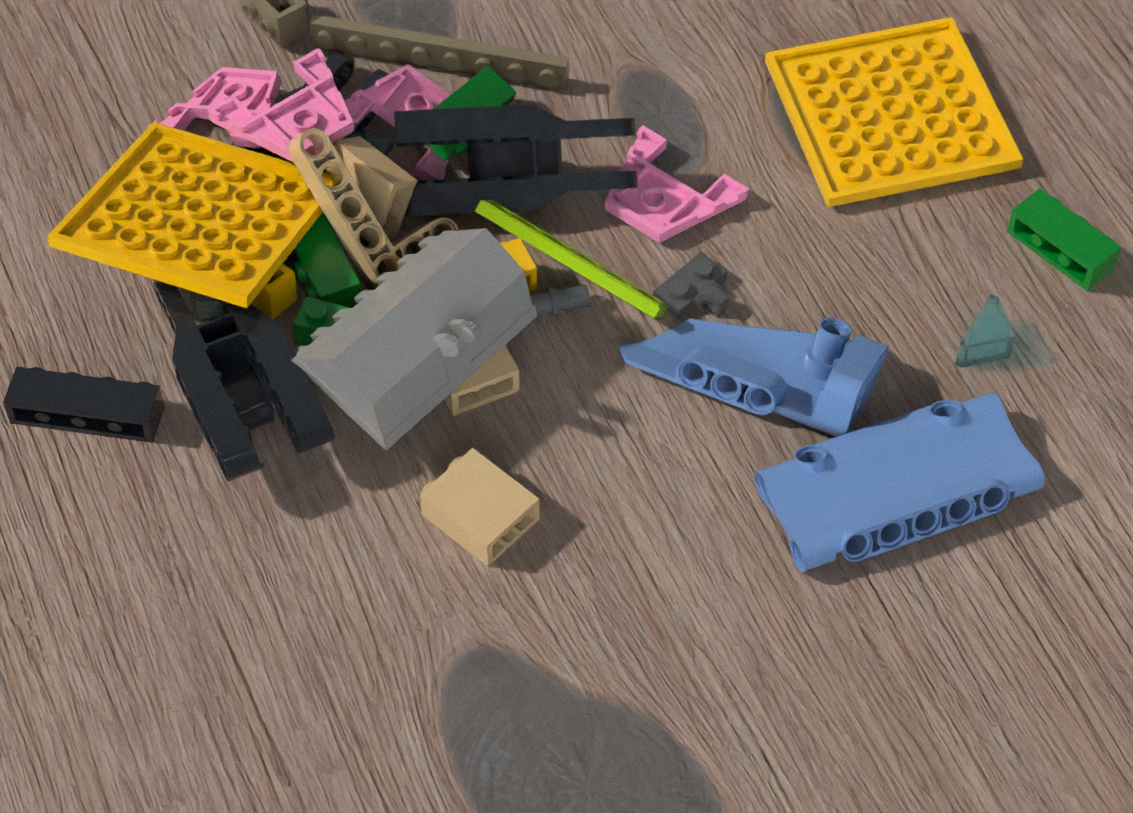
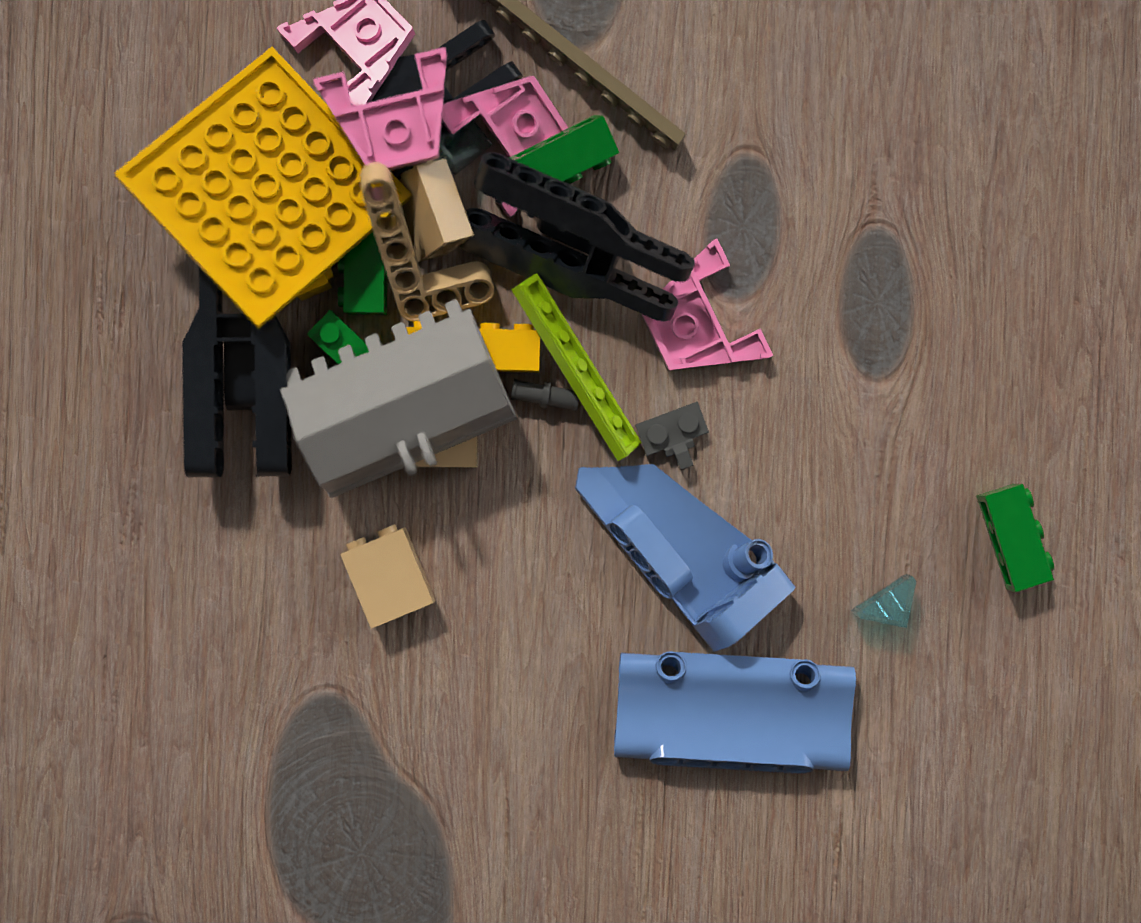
camera: 20 degrees right, 35 degrees up
black brick [3,367,164,443] -> none
yellow plate [765,17,1024,208] -> none

